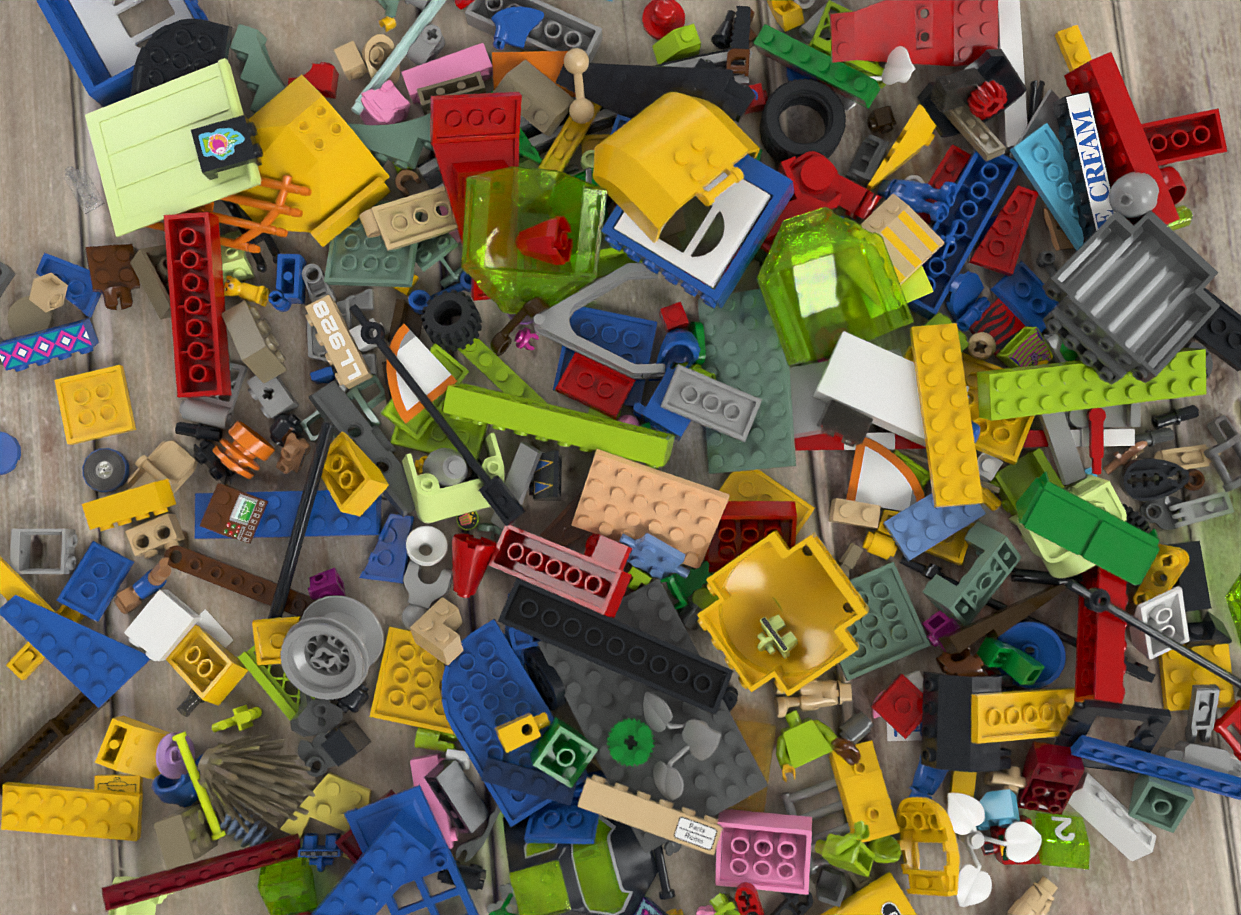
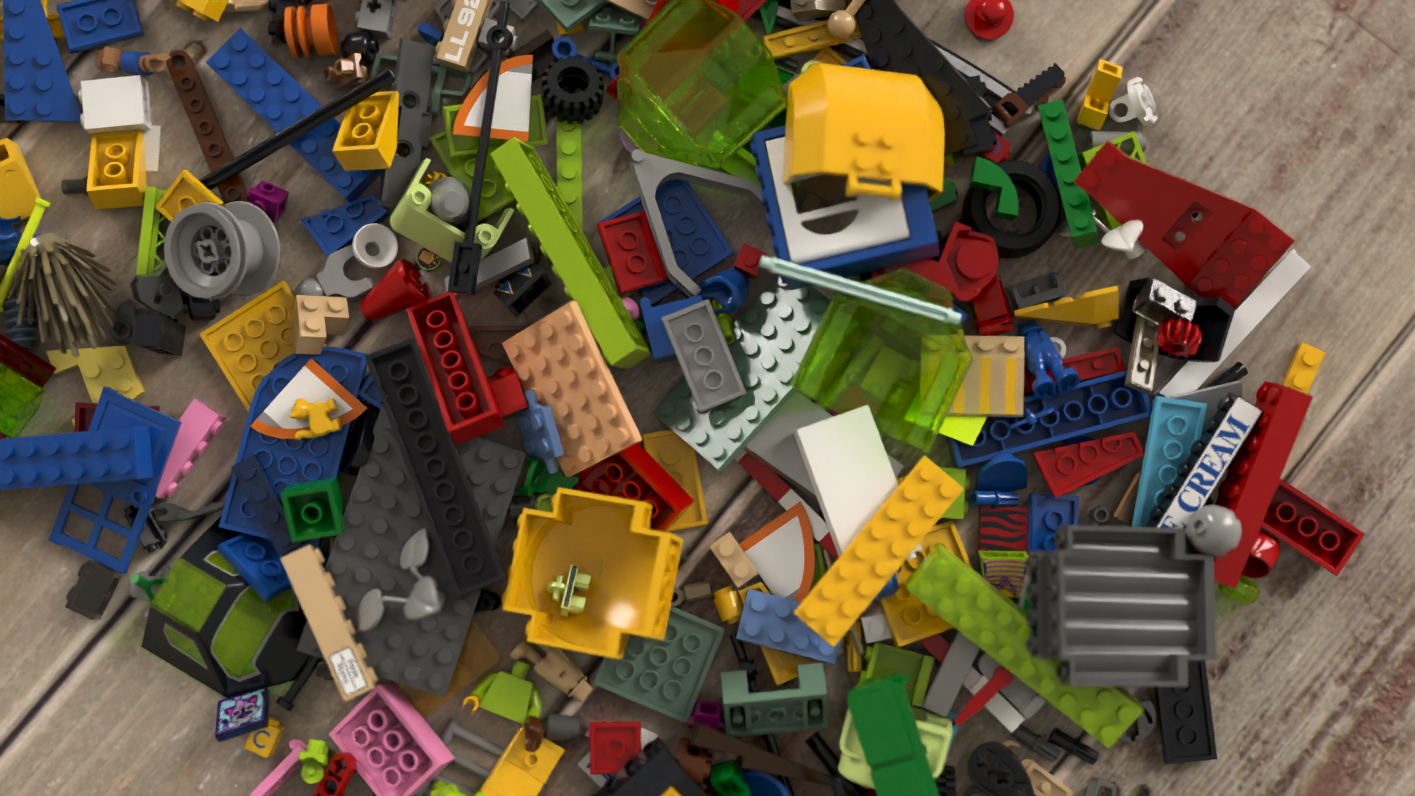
camera: 45 degrees right, 0 degrees up
tan brick [125,513,185,559] -> none
lavender dish [156,732,195,779] -> none
reddish brown slope [200,483,269,544] -> none
neon yellow arm [212,704,262,733] -> none
blue hips [298,833,344,872] -> none
lime hinge [415,727,458,752] -> none
brick [424,759,490,834] -> none
white tile [446,749,470,770] -> none
sand green piece [477,523,503,540] -> none
dark brown piece [490,297,551,356] -> none
yellow torso [494,712,550,753] -> none
dark pink plate [514,327,539,350] -> none
red cone [515,216,573,265] -> none
green brick [606,717,655,767] -> none
lime tile [628,566,652,591] -> none
lime slope [652,23,701,64] -> none
green tile [688,321,706,365] -> none
black cone [711,10,735,49] -> none
clear smoke brick [817,400,873,447] -> none
dark brown plate [867,106,896,134] -> none
tan piece [967,332,996,360] -> none
nougat piece [1102,441,1148,475] -> none
none -> sticker [250,358,367,439]
none -> yellow animal [289,398,342,440]
none -> light aqua piece [759,256,961,325]
none -> green brick [968,157,1019,221]

